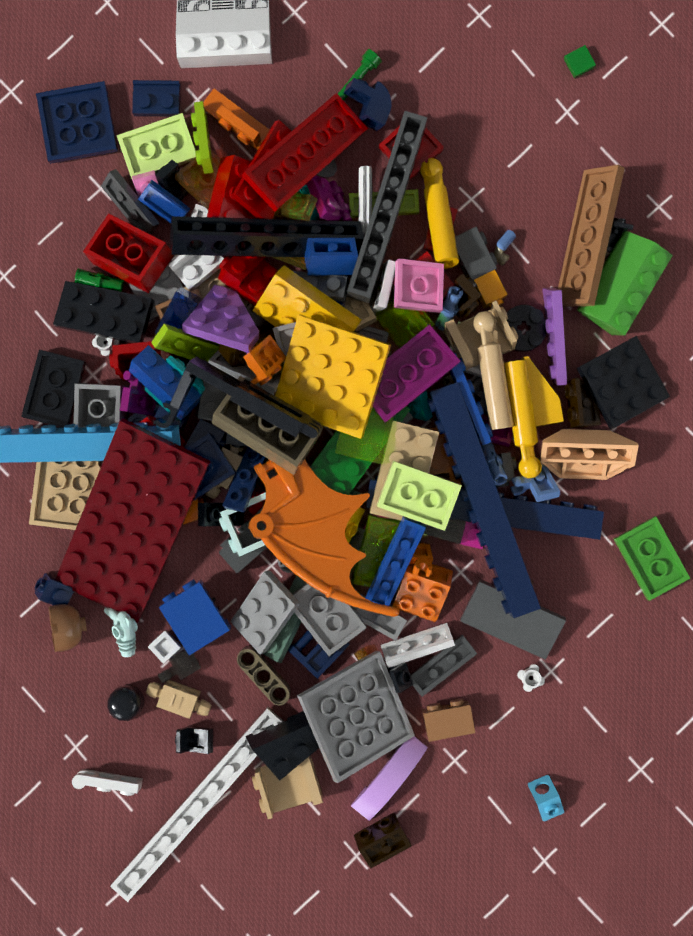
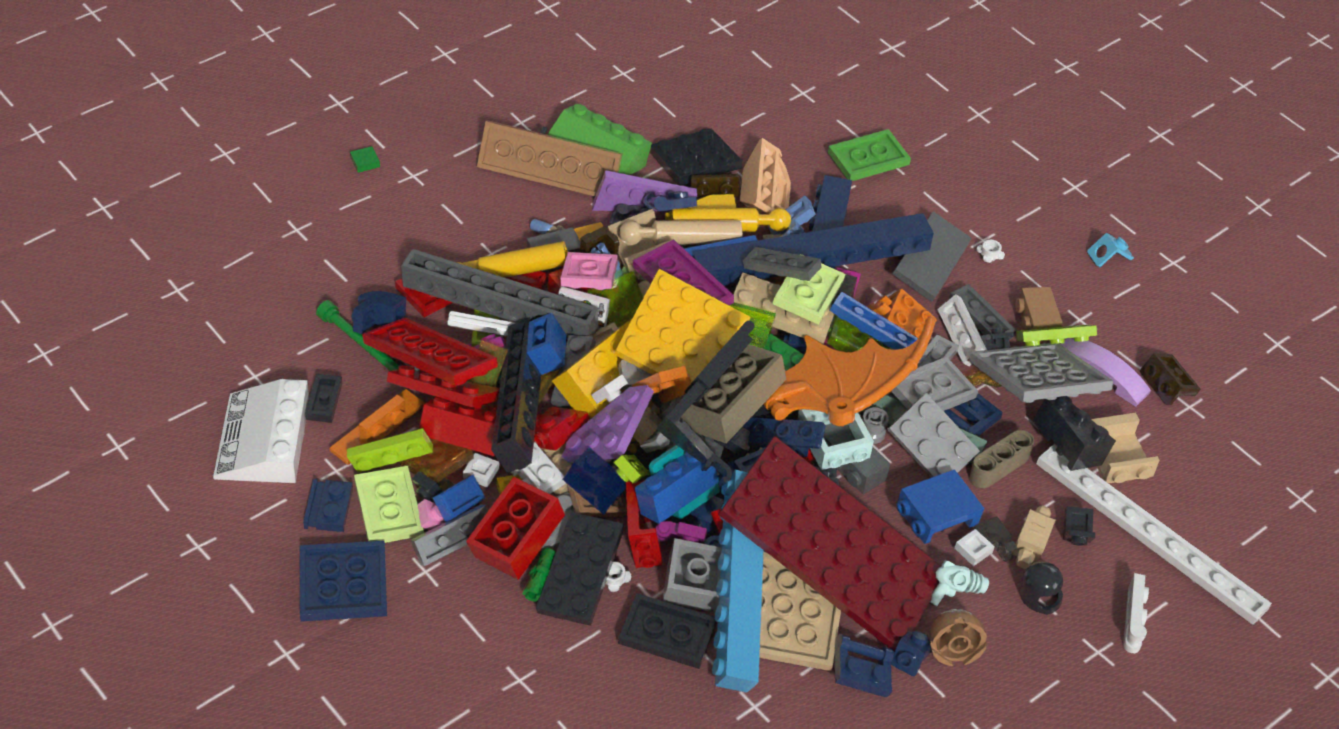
camera: 90 degrees left, 40 degrees down
none -> black plate [305,374,343,423]
none -> white plate [591,375,628,403]
none -> dark blue plate [643,191,697,211]
none -> dark grey plate [743,247,822,281]
none -> dark blue plate [835,634,894,698]
none -> lime plate [1016,324,1097,346]

